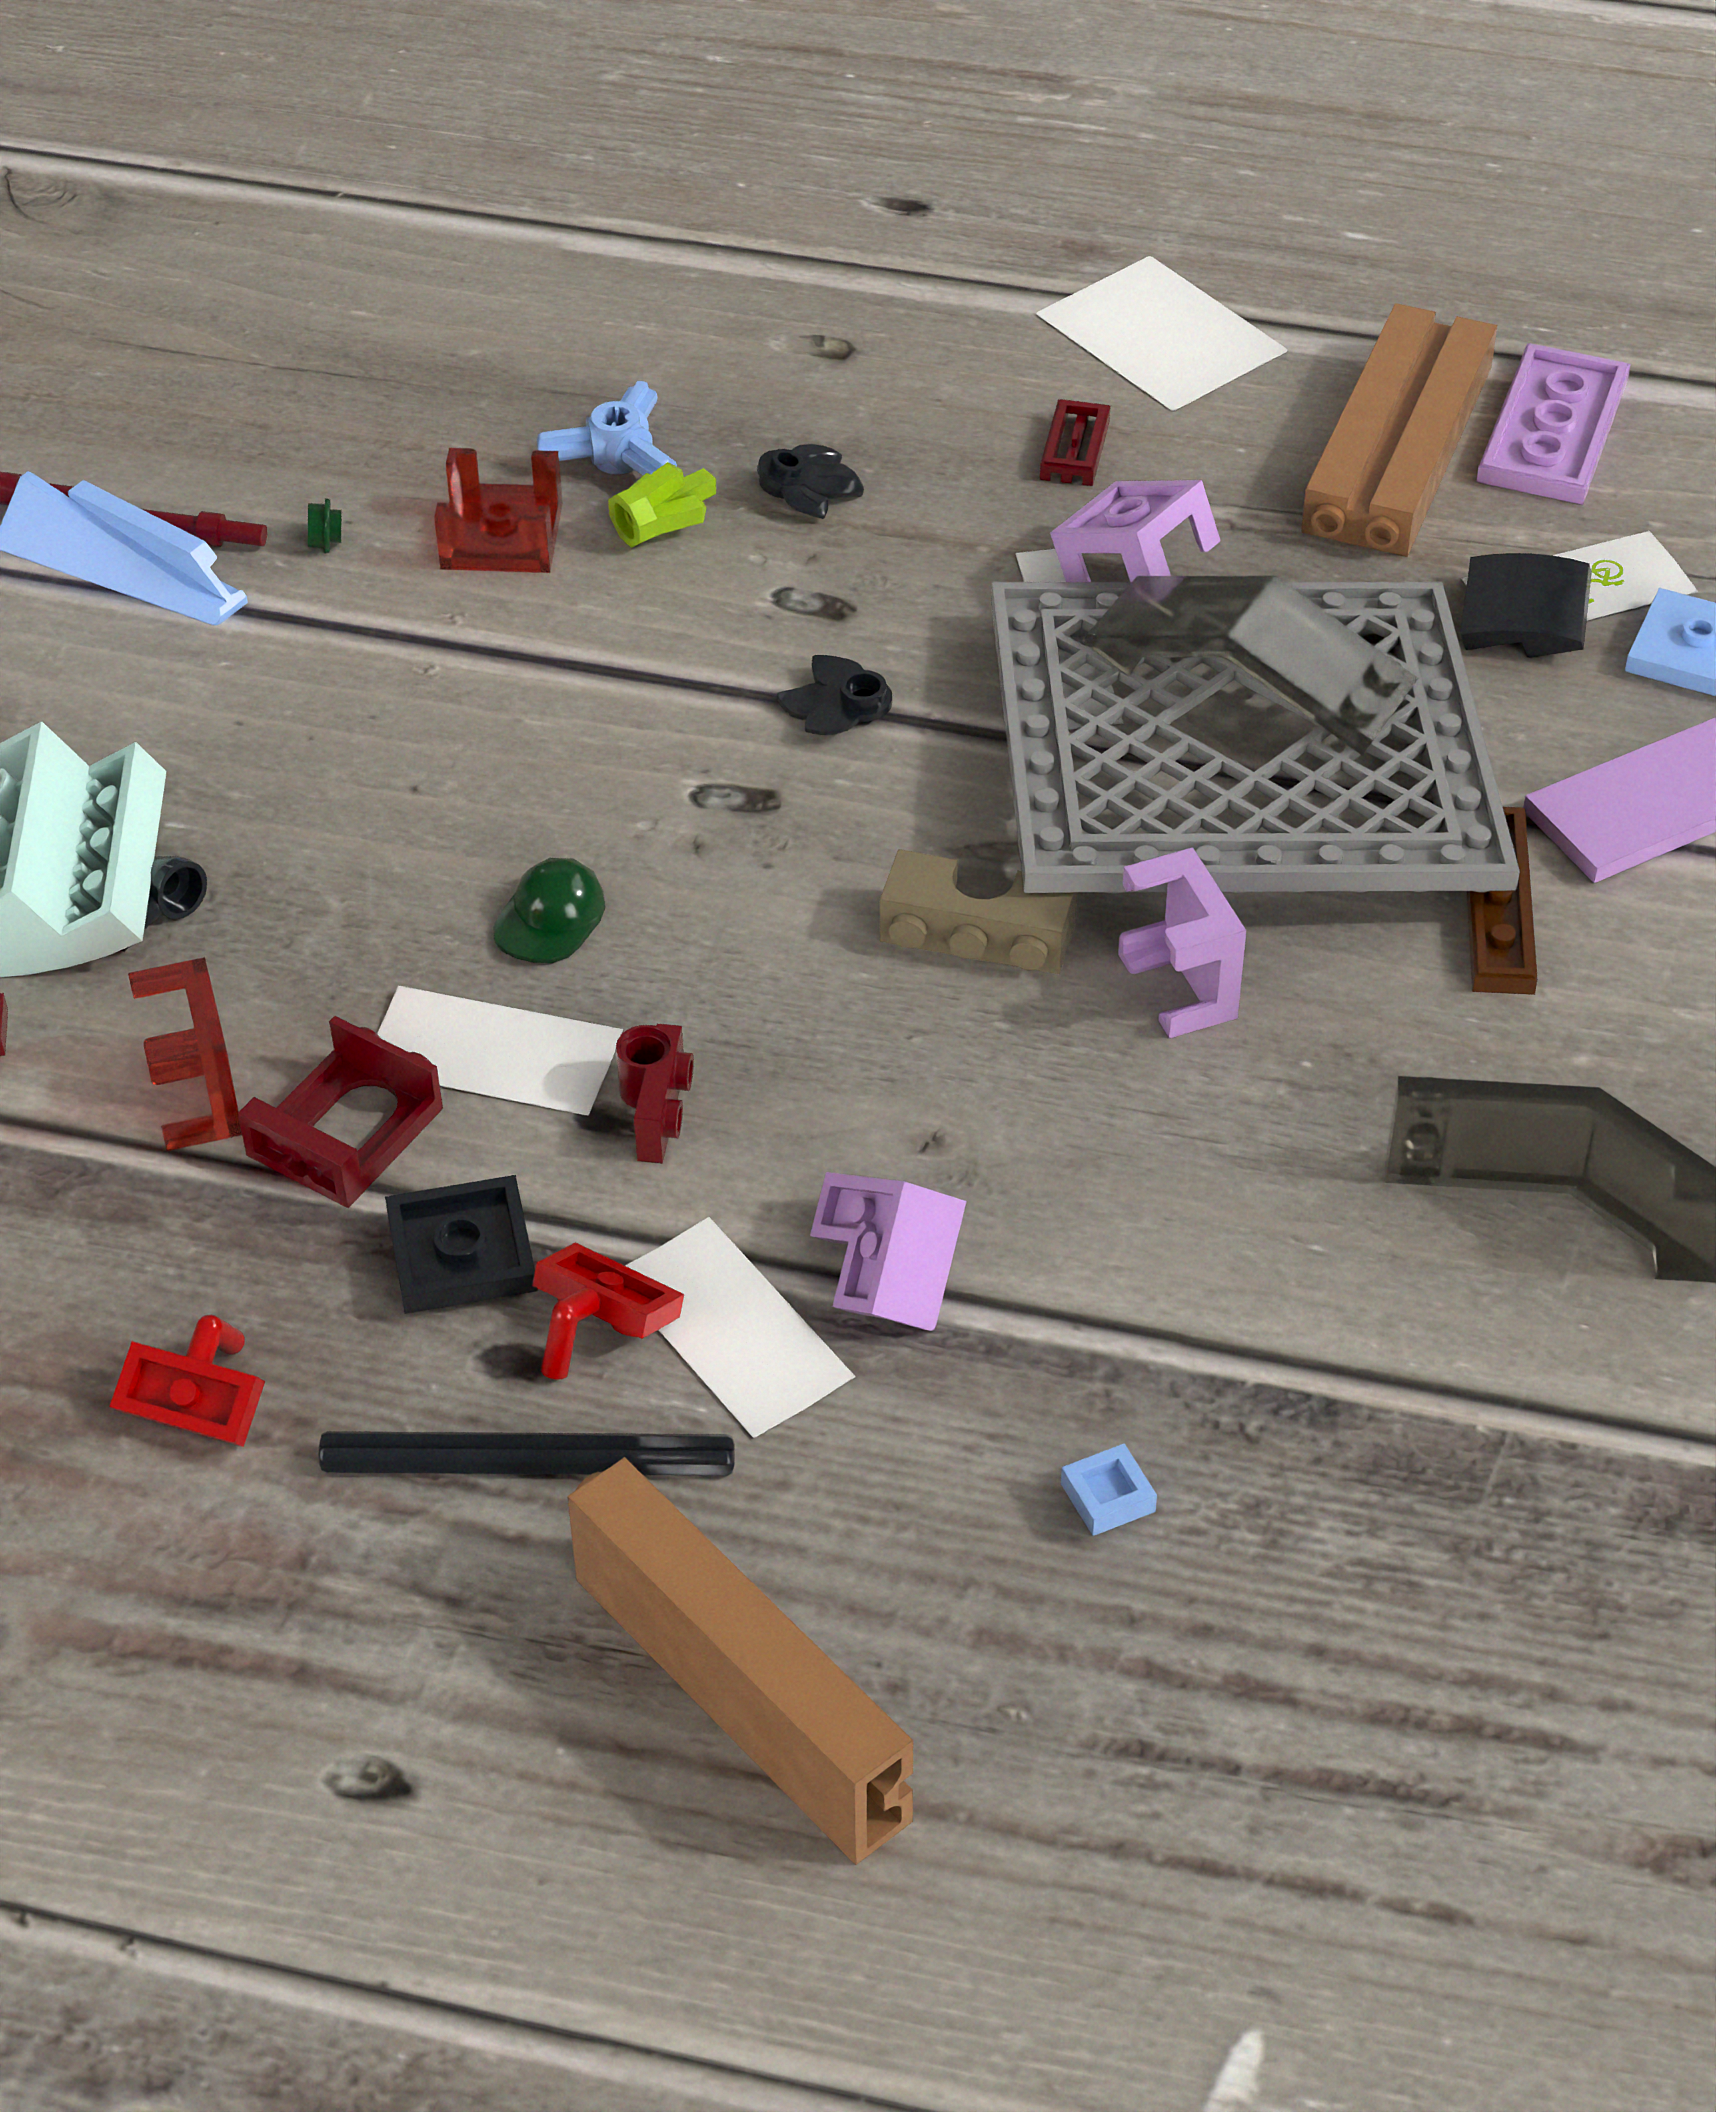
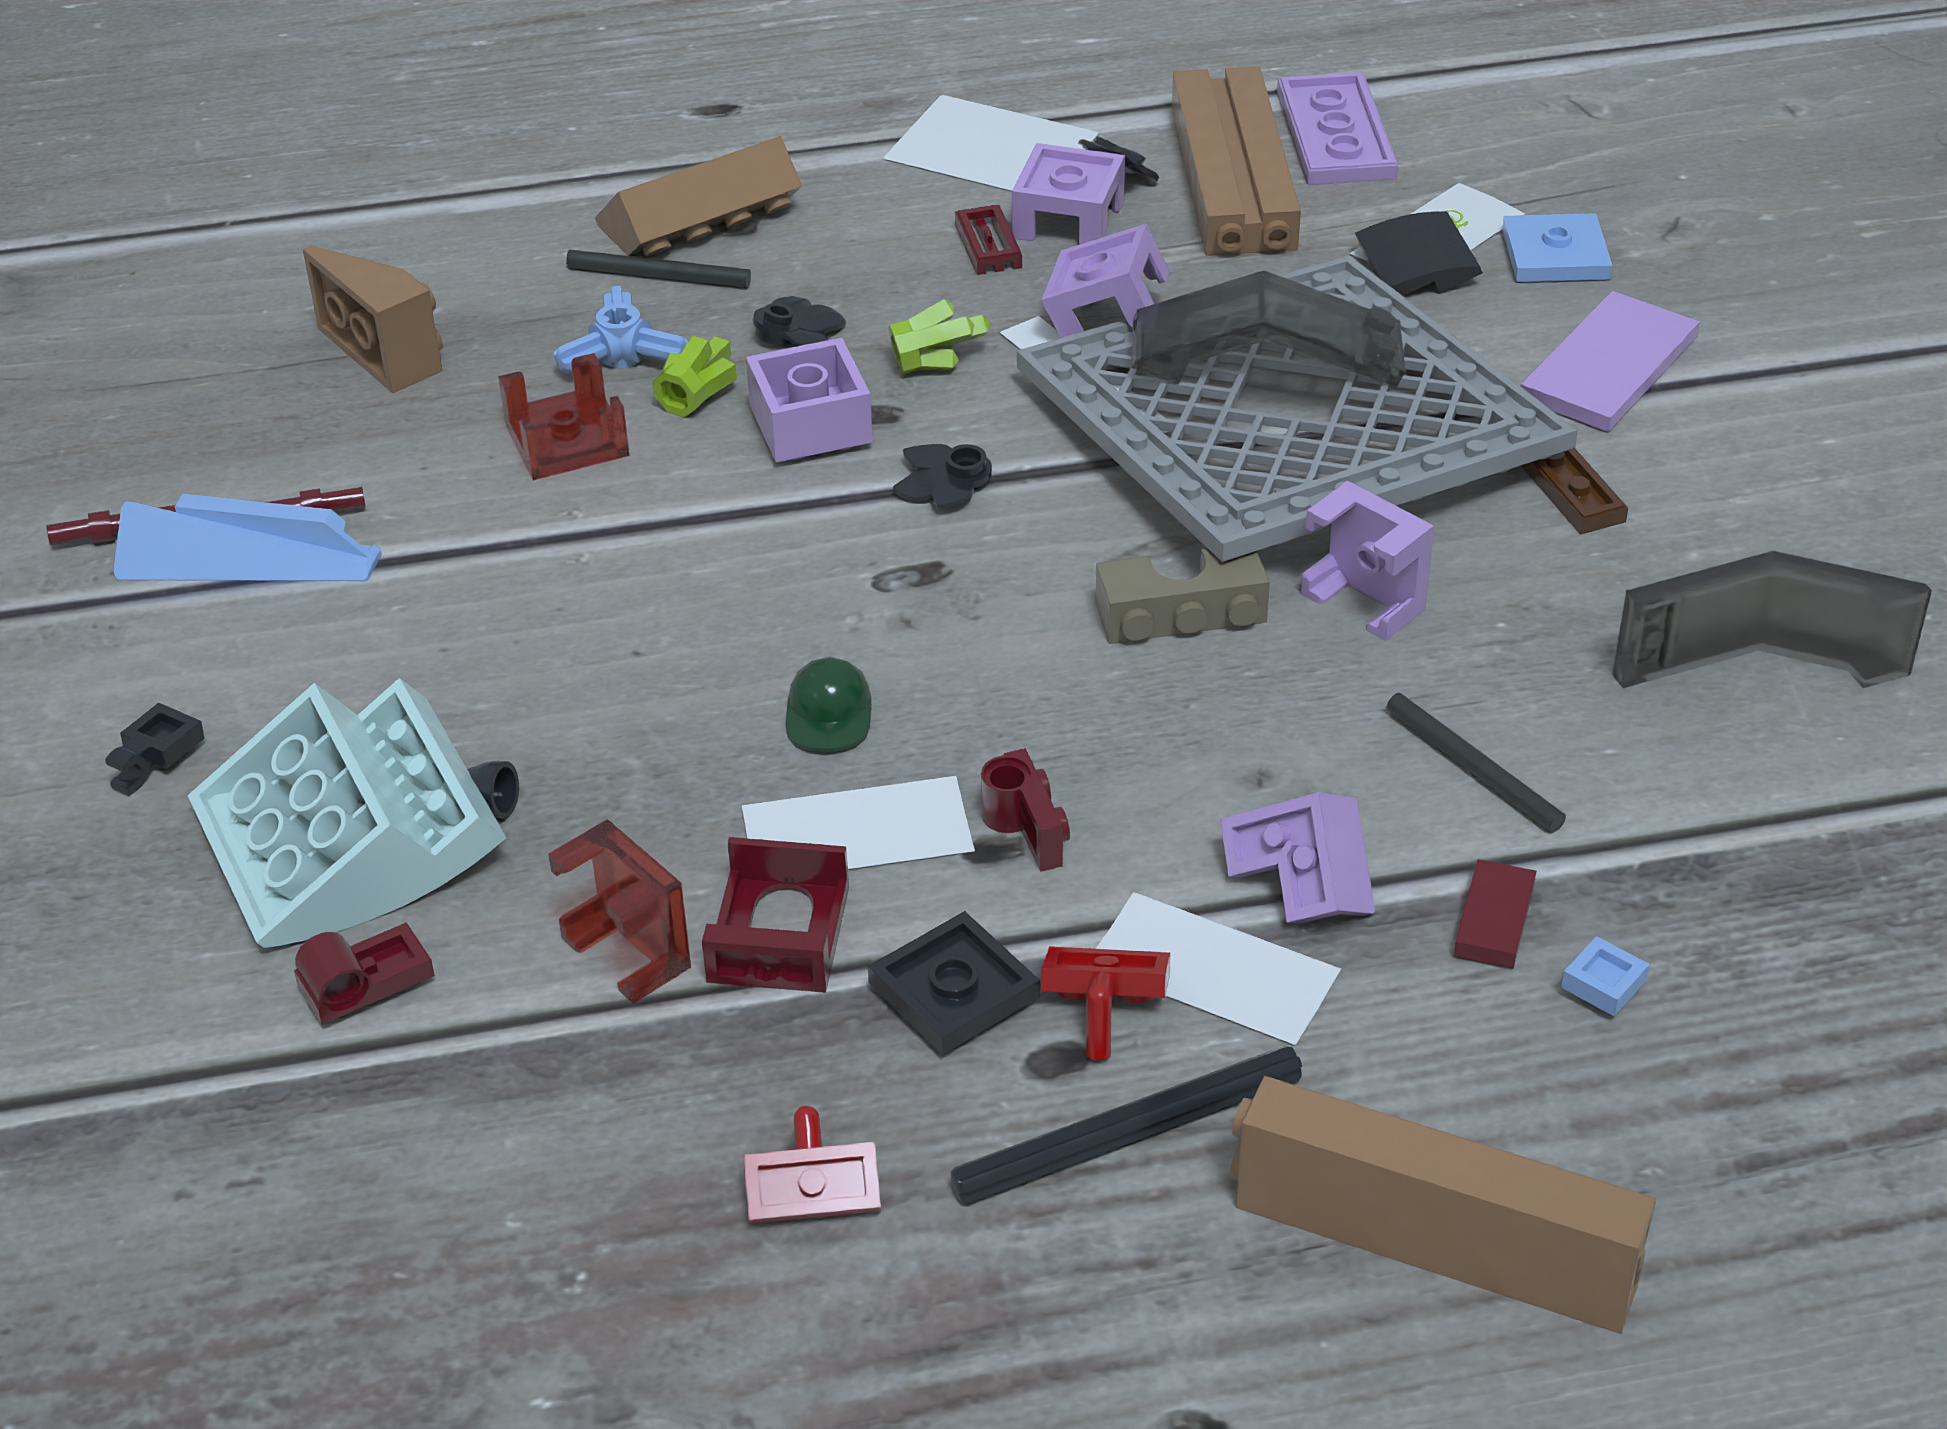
camera: 25 degrees left, 5 degrees down
dark green plate [308,498,342,553] -> none
none -> medium nougat slope [303,246,443,393]
none -> pearl dark grey bar [566,249,751,288]
none -> medium nougat slope [595,136,803,257]
none -> lavender brick [746,338,873,462]
none -> lime rock [888,299,990,375]
none -> lavender panel [1012,143,1125,245]
none -> black plate [1077,136,1159,182]
none -> pearl dark grey bar [1387,693,1566,833]
none -> dark red tile [1454,859,1537,969]

